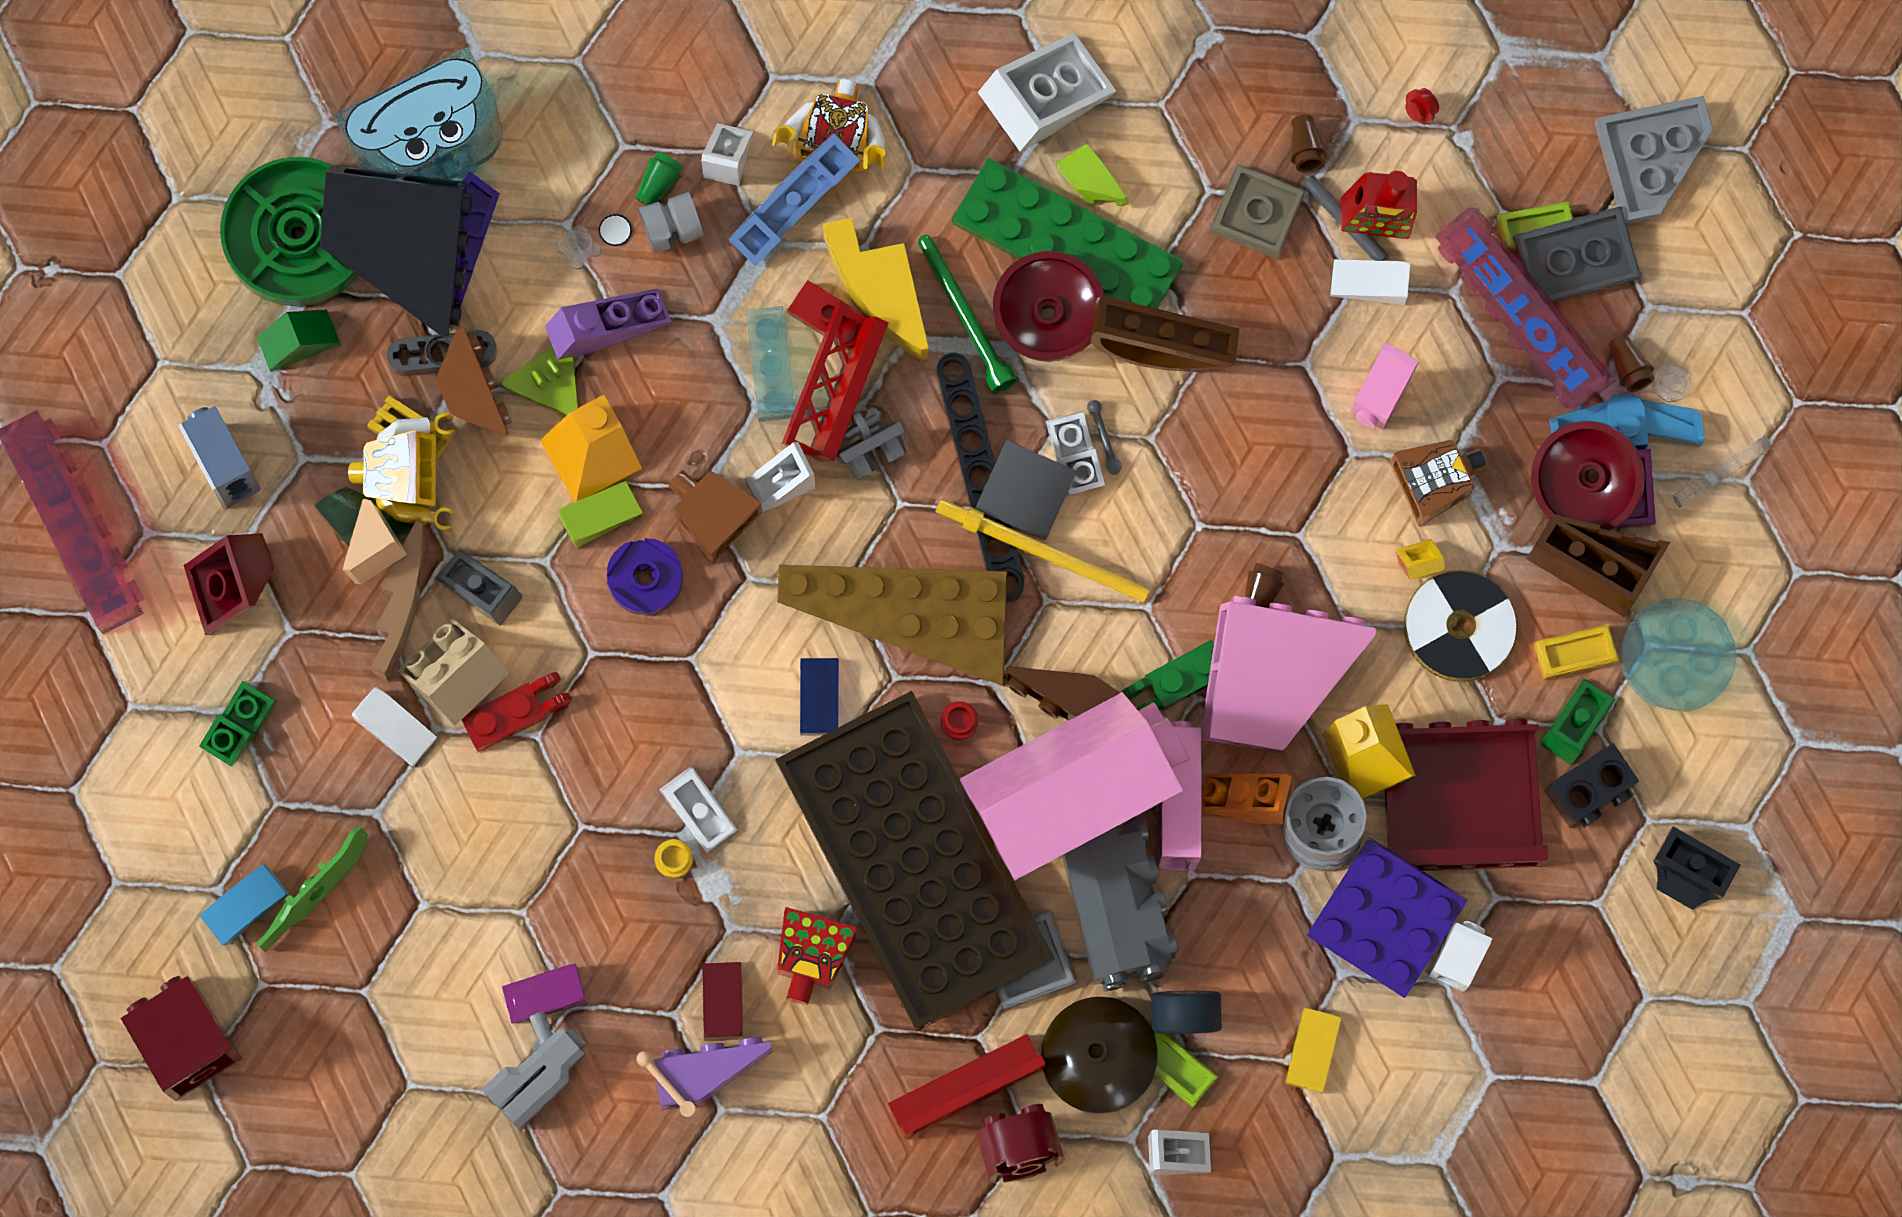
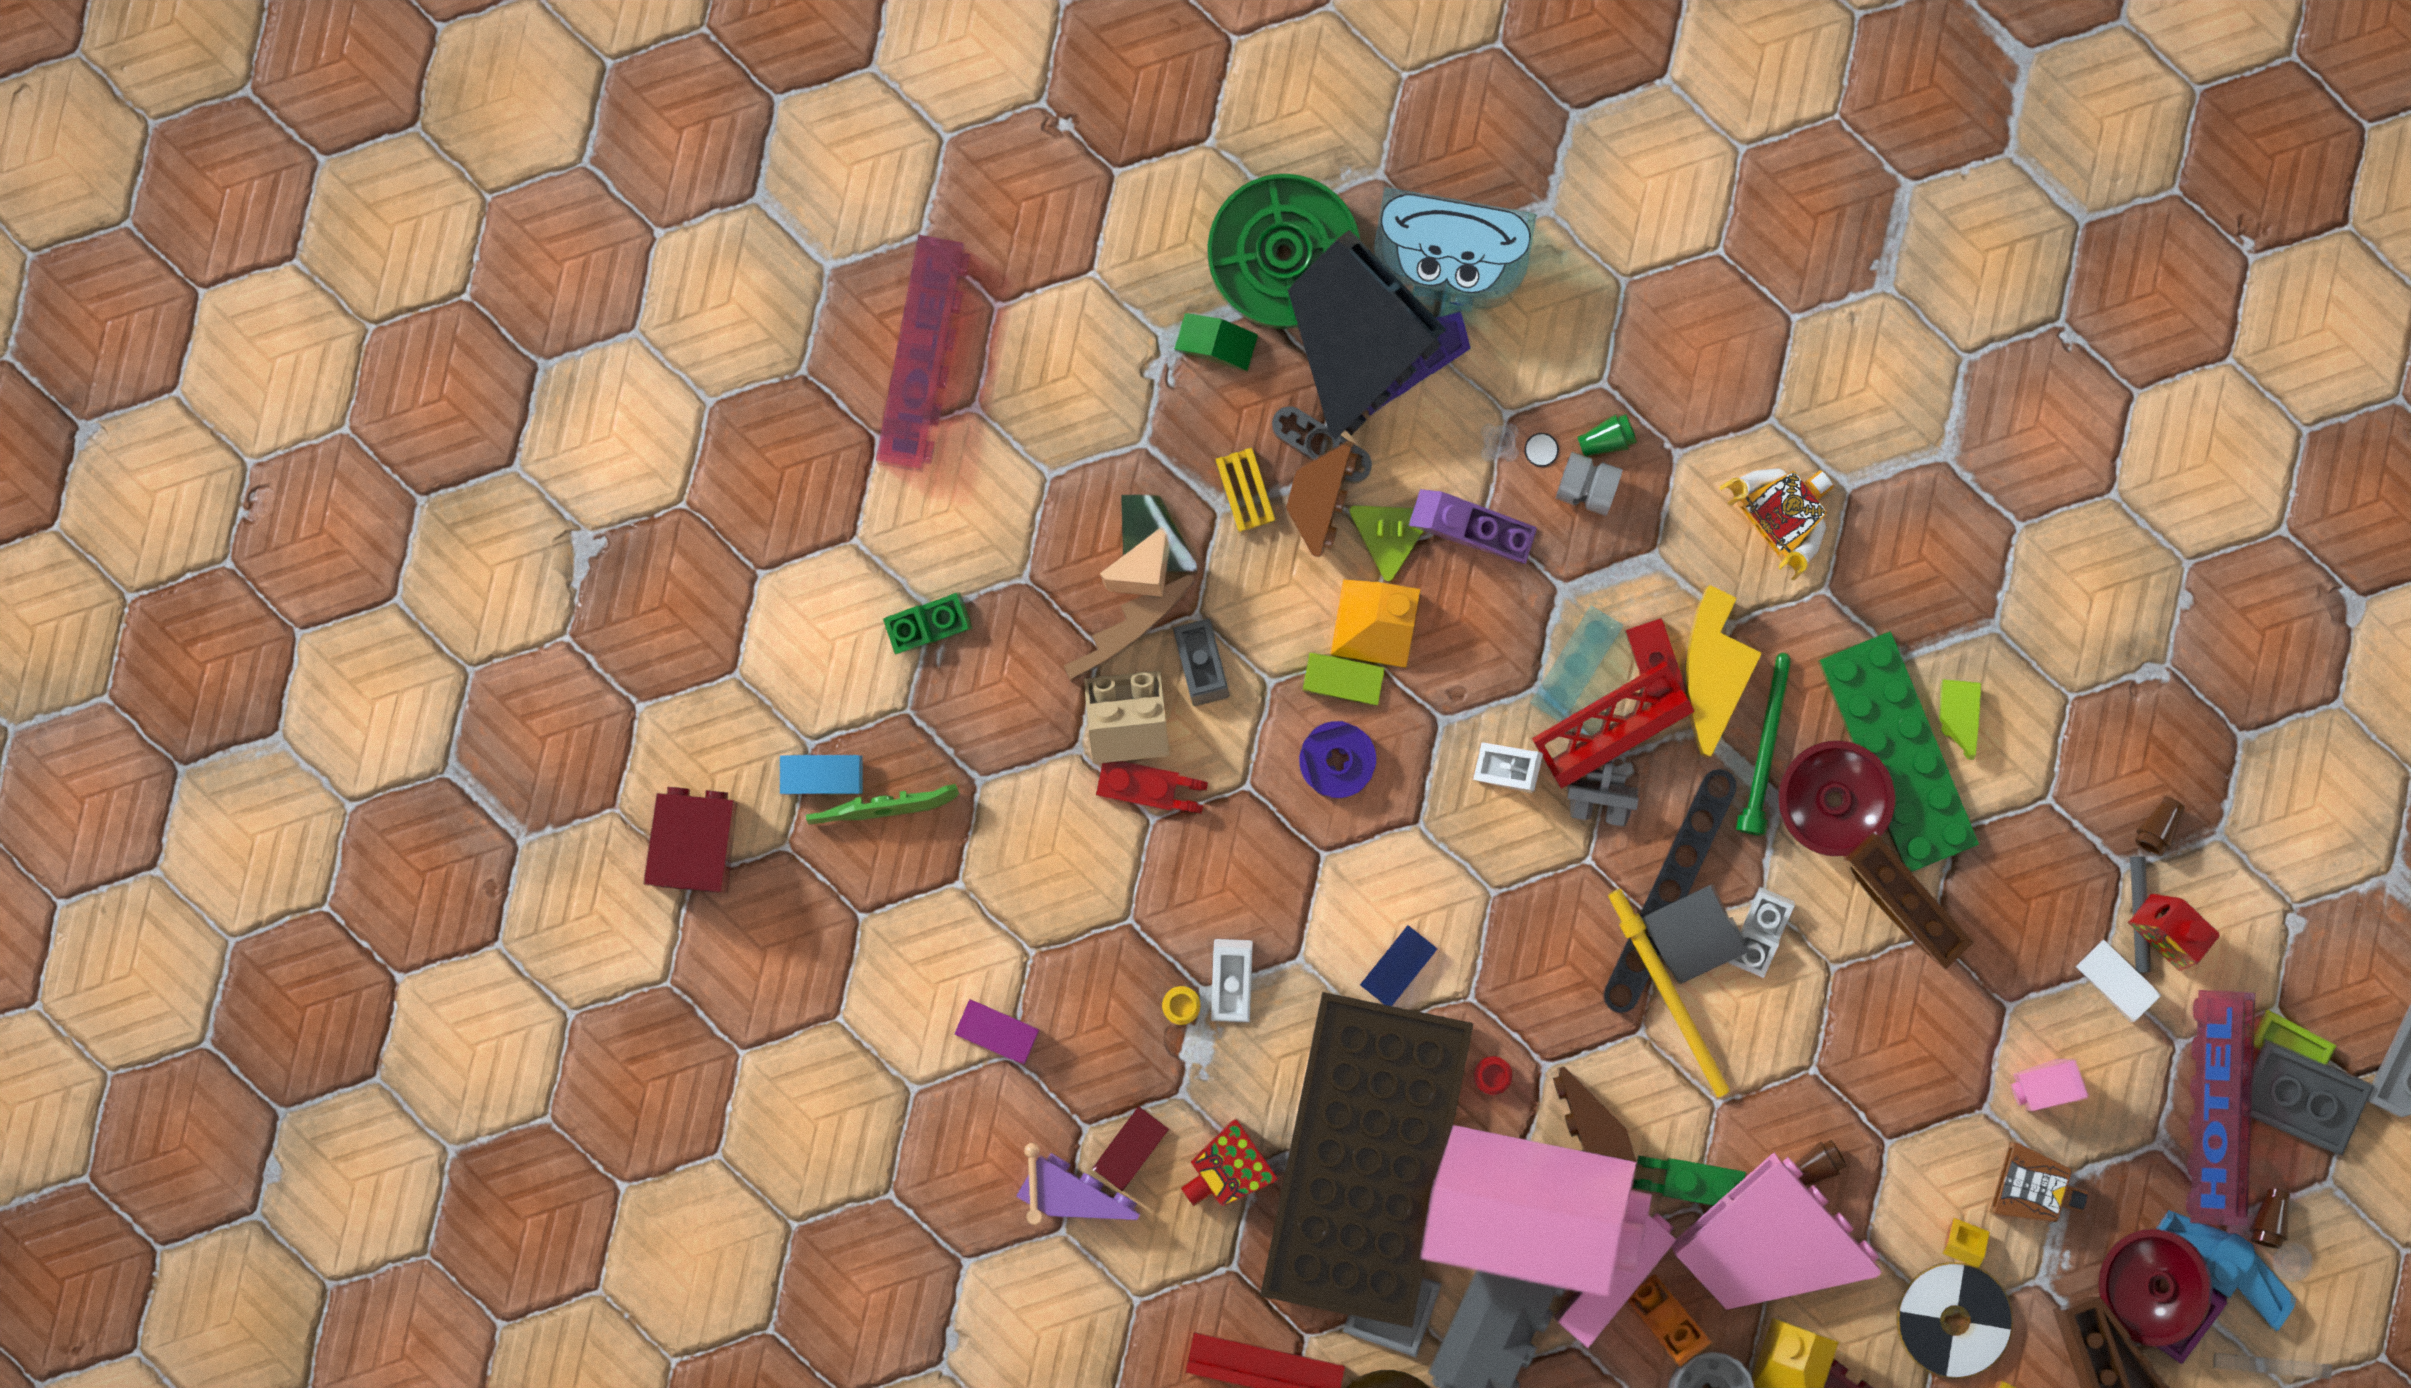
camera: 45 degrees right, 10 degrees up
sand blue piece [178,406,261,509] -> none
dark red slope [183,533,274,635] -> none
torso [348,412,455,530] -> none
white slope [352,686,437,767] -> none
light grey piece [482,1011,586,1130] -> none
dark orange torso [668,470,762,564] -> none
white slope [701,123,753,186] -> none
medium blue slope [728,133,860,266] -> none
pearl gold wing [777,564,1007,686] -> none
white slope [978,33,1116,151] -> none
dark grey hinge [1087,400,1122,475] -> none
dark tan tile [1209,164,1306,260] -> none
red plate [1405,88,1439,124] -> none

